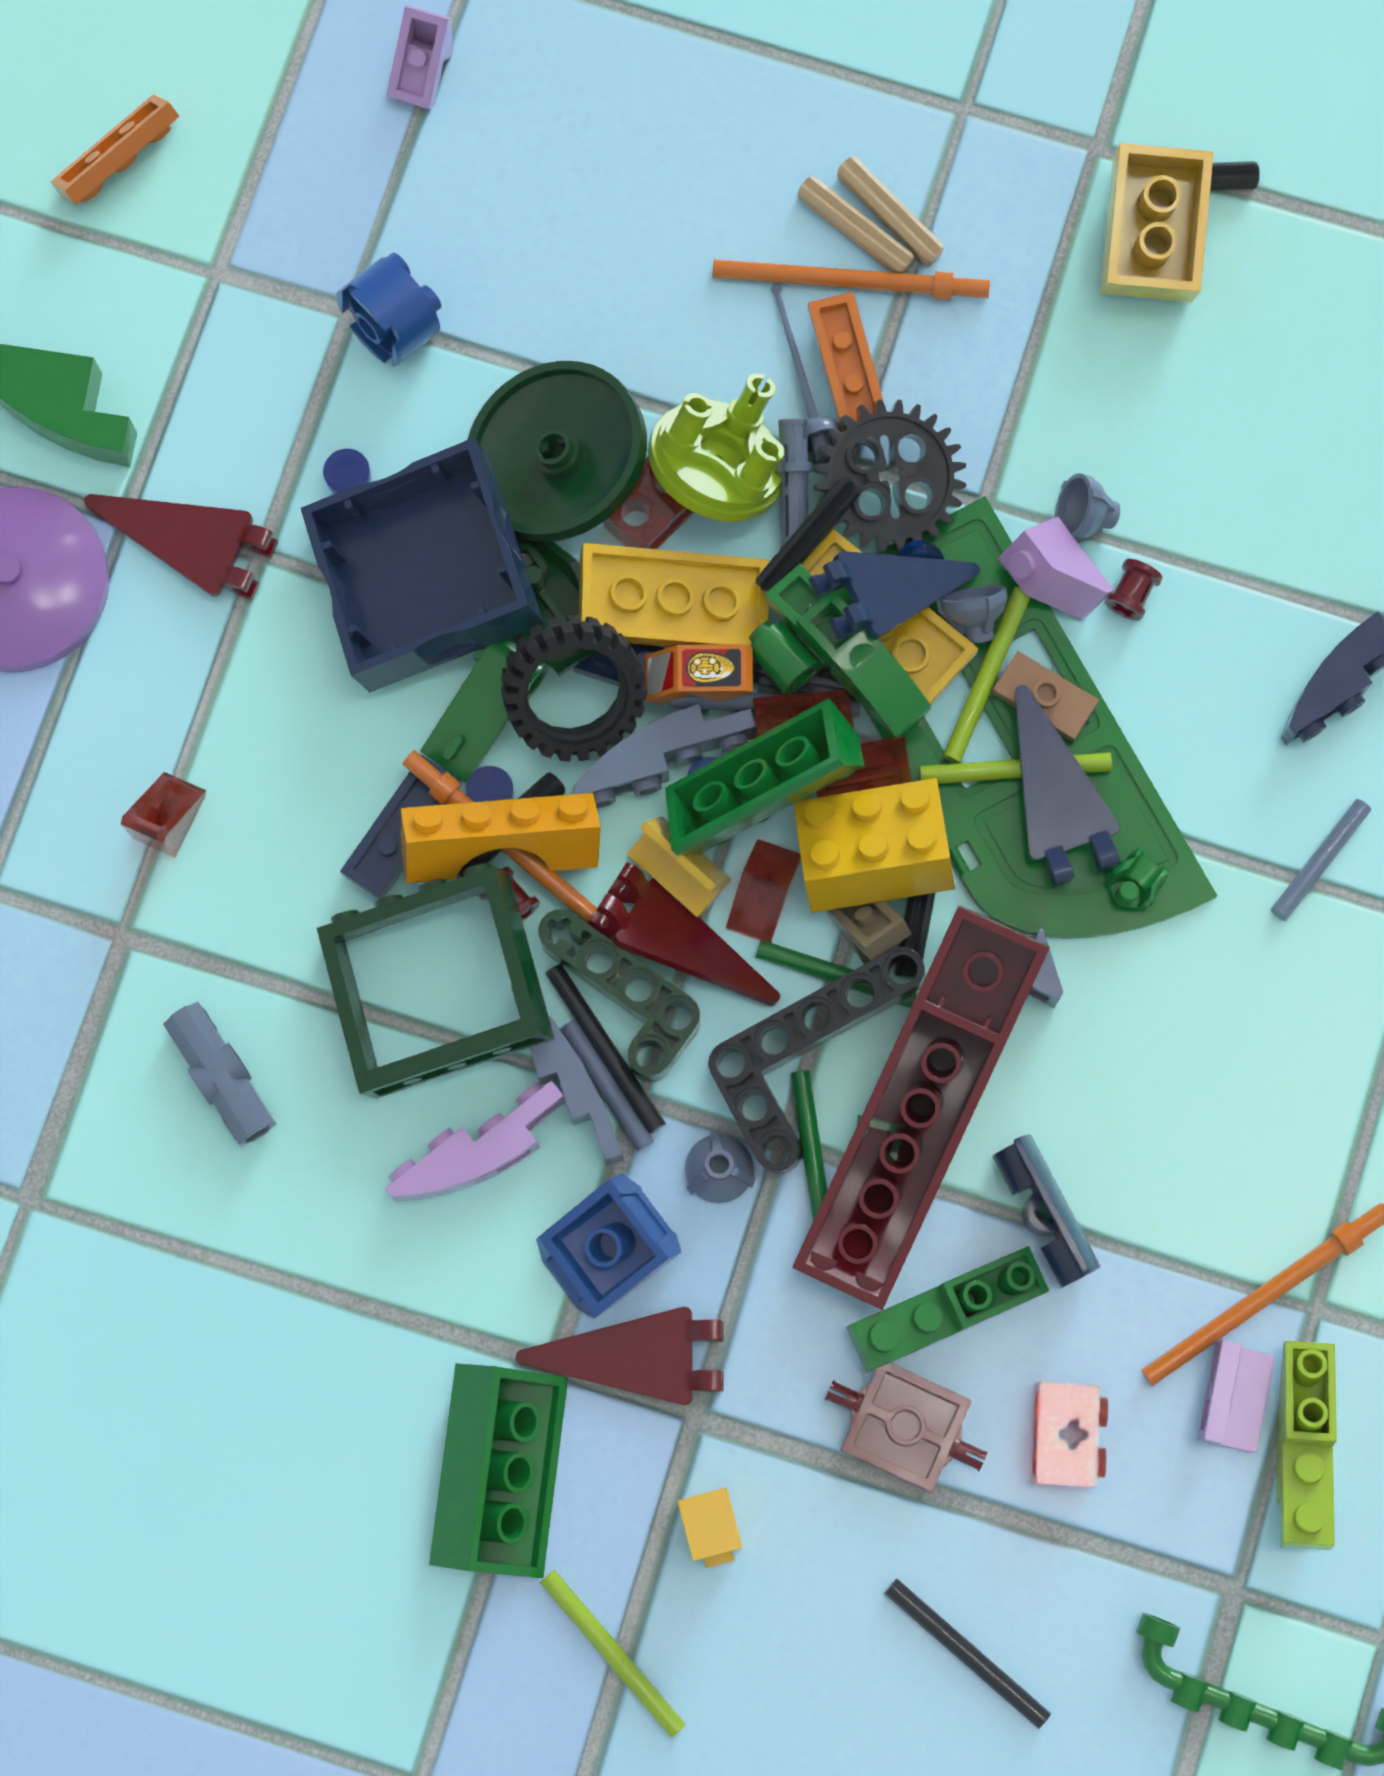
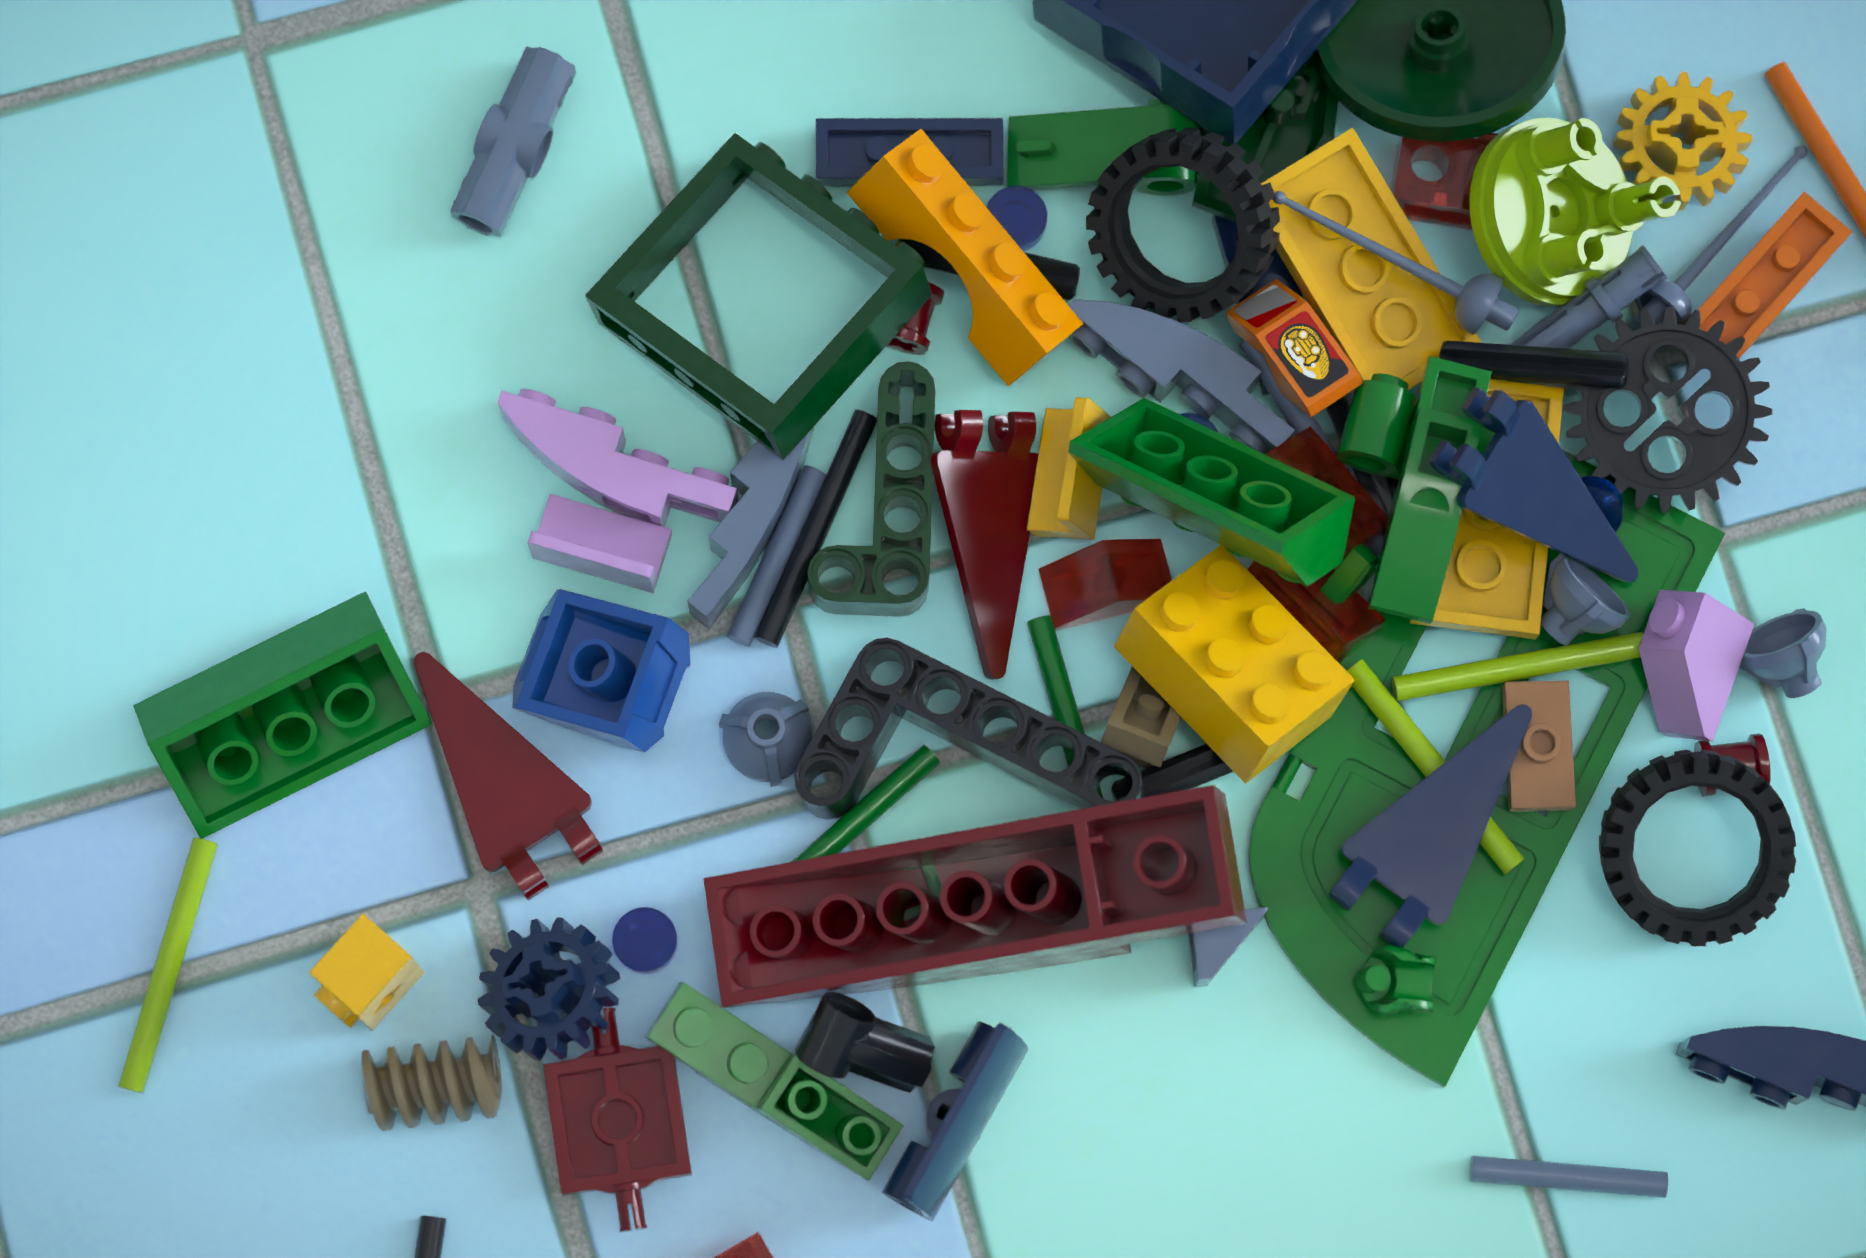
camera: 50 degrees right, 0 degrees up
orange bar [402,750,615,941] -> none
none -> dark tan piece [361,1034,502,1131]
none -> dark blue gear [477,917,620,1061]
none -> lavender panel [527,494,672,594]
none -> clear blue tile [612,907,678,974]
none -> black piece [795,991,935,1093]
none -> sand blue sword [1272,191,1519,335]
none -> green tile [1320,543,1379,605]
none -> black tyre [1599,750,1797,946]
none -> yellow gear [1612,72,1752,210]

